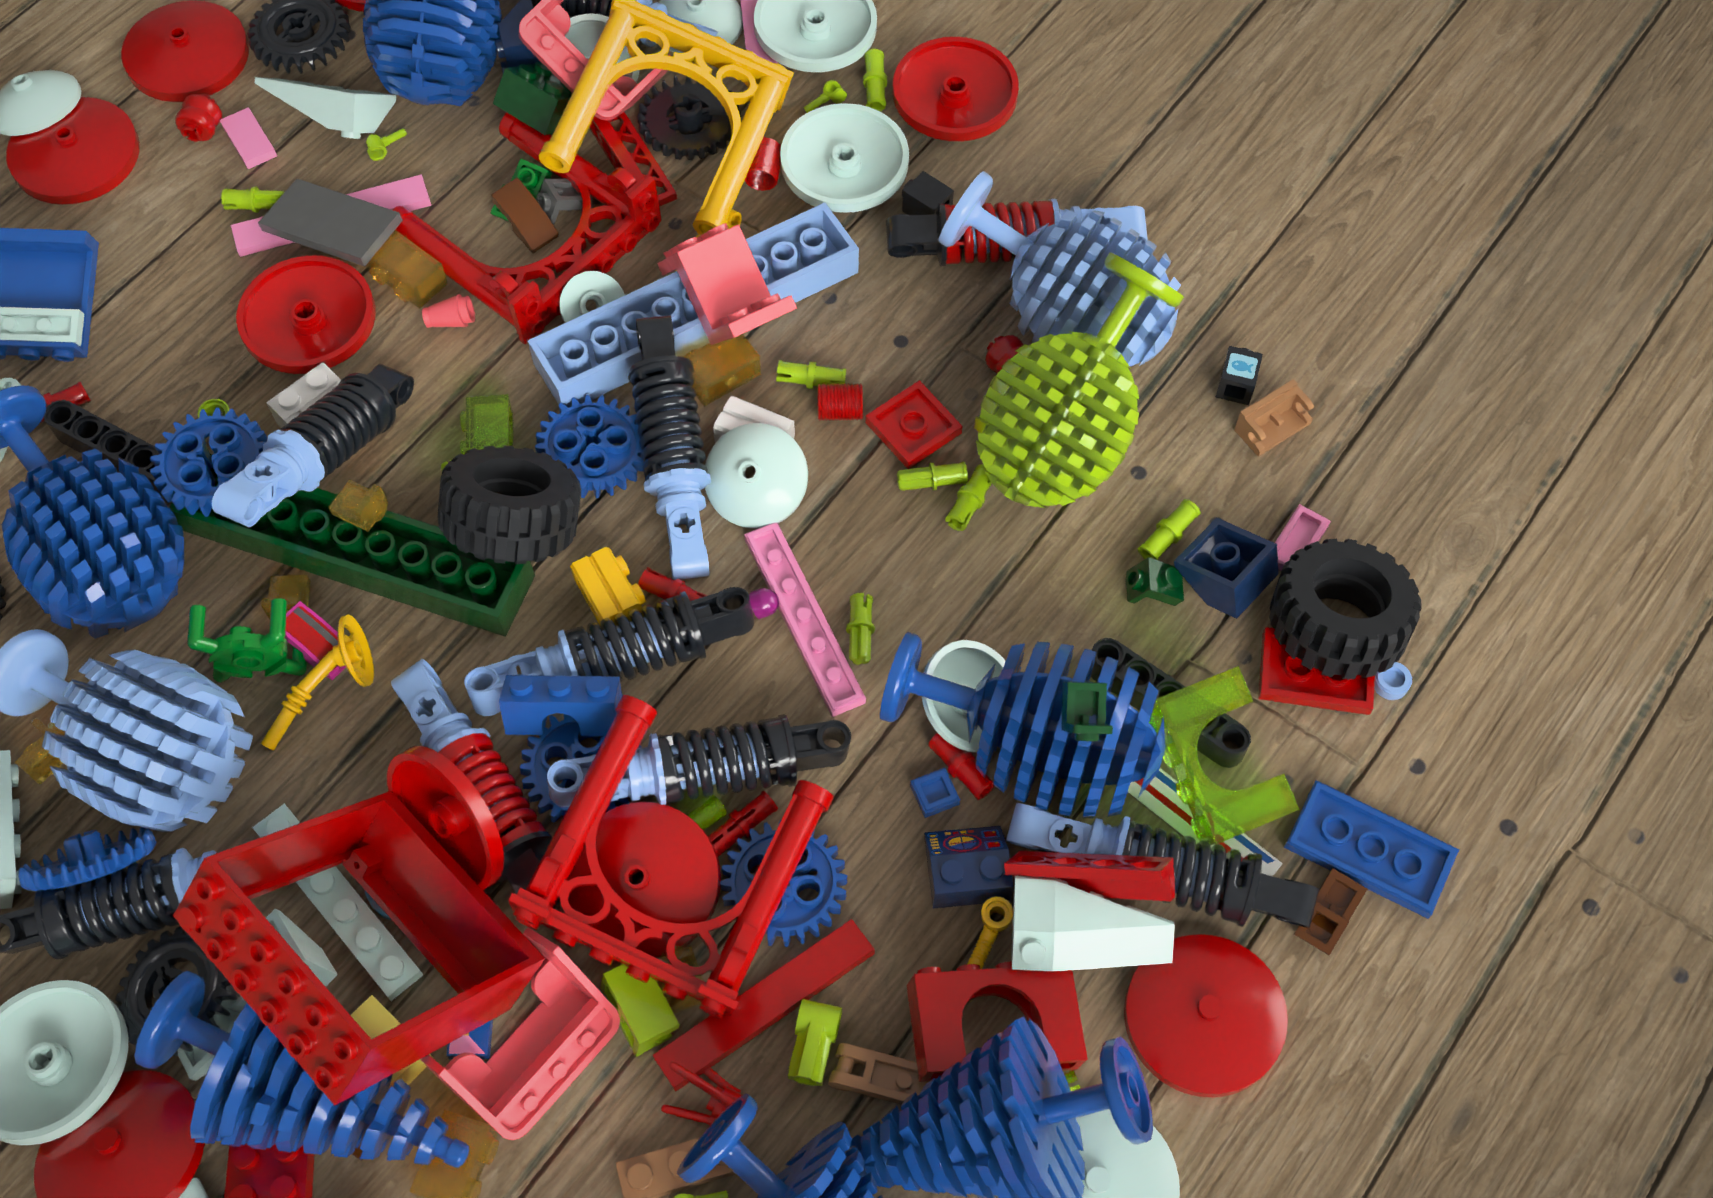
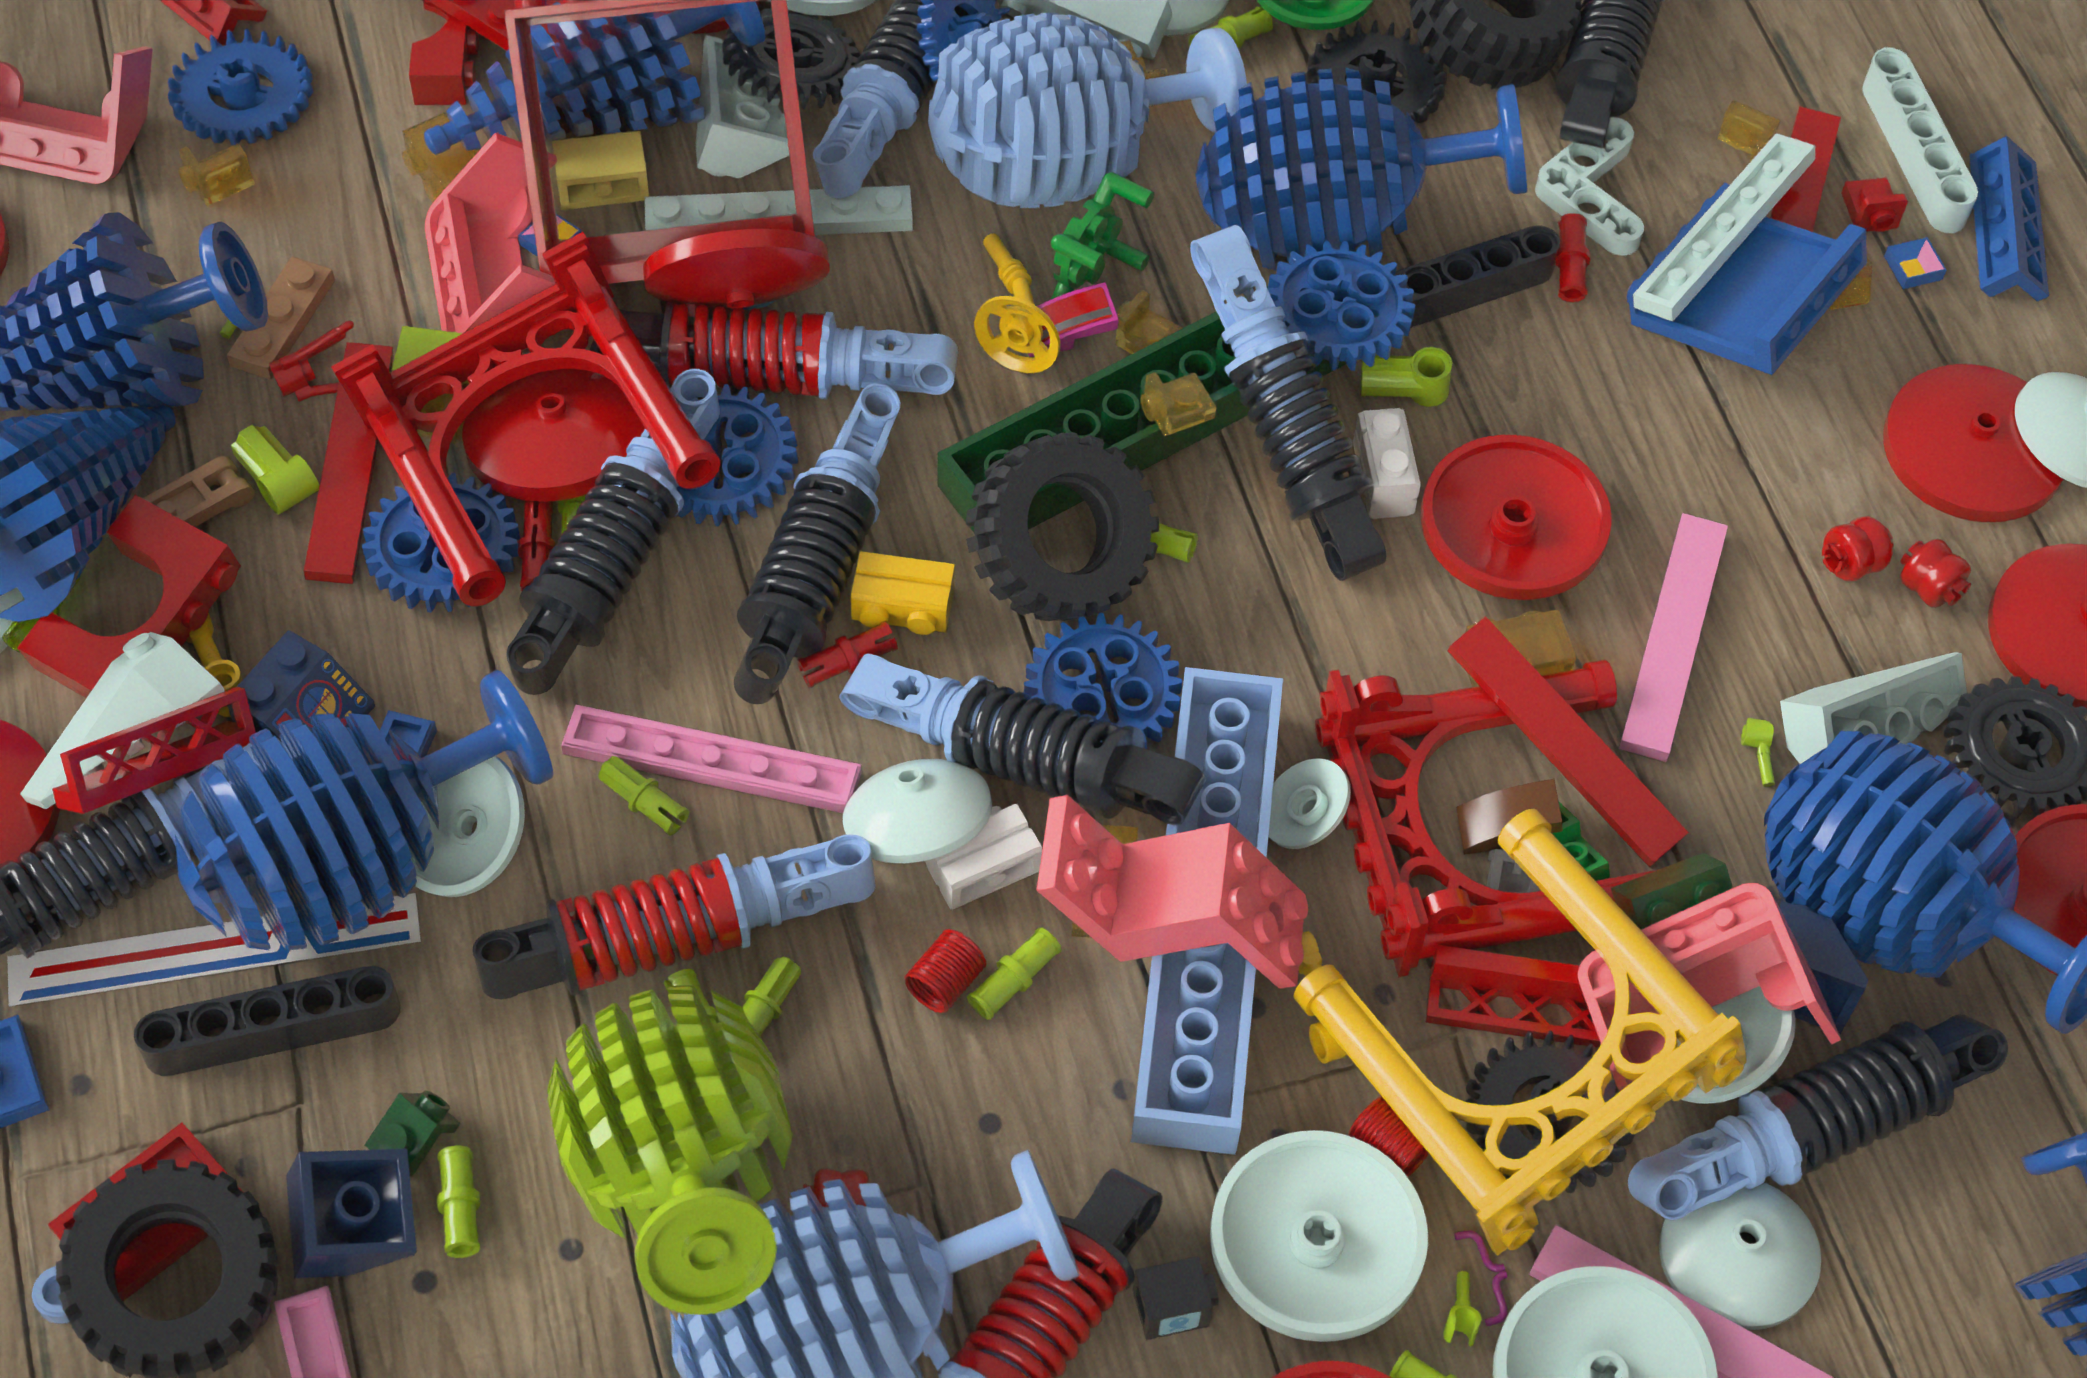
camera: 125 degrees right, 5 degrees down
bright pink tile [220,107,277,169] -> none
lime axle [221,186,285,213] -> none
dark grey tile [258,179,403,267] -> none
coral cone [422,294,475,328] -> none
clear neon green brick [460,394,514,455] -> none
blue arch [499,675,622,736] -> none
magenta hinge [749,588,779,619] -> none
red plate [865,380,963,469] -> none
dark green bracket [1062,681,1113,741] -> none
clear neon green arch [1149,666,1299,845] -> none
none -> piece [473,834,875,999]
none -> red tile [1447,616,1689,868]
none -> magenta piece [1454,1230,1508,1327]
none -> red piece [1822,516,1894,582]

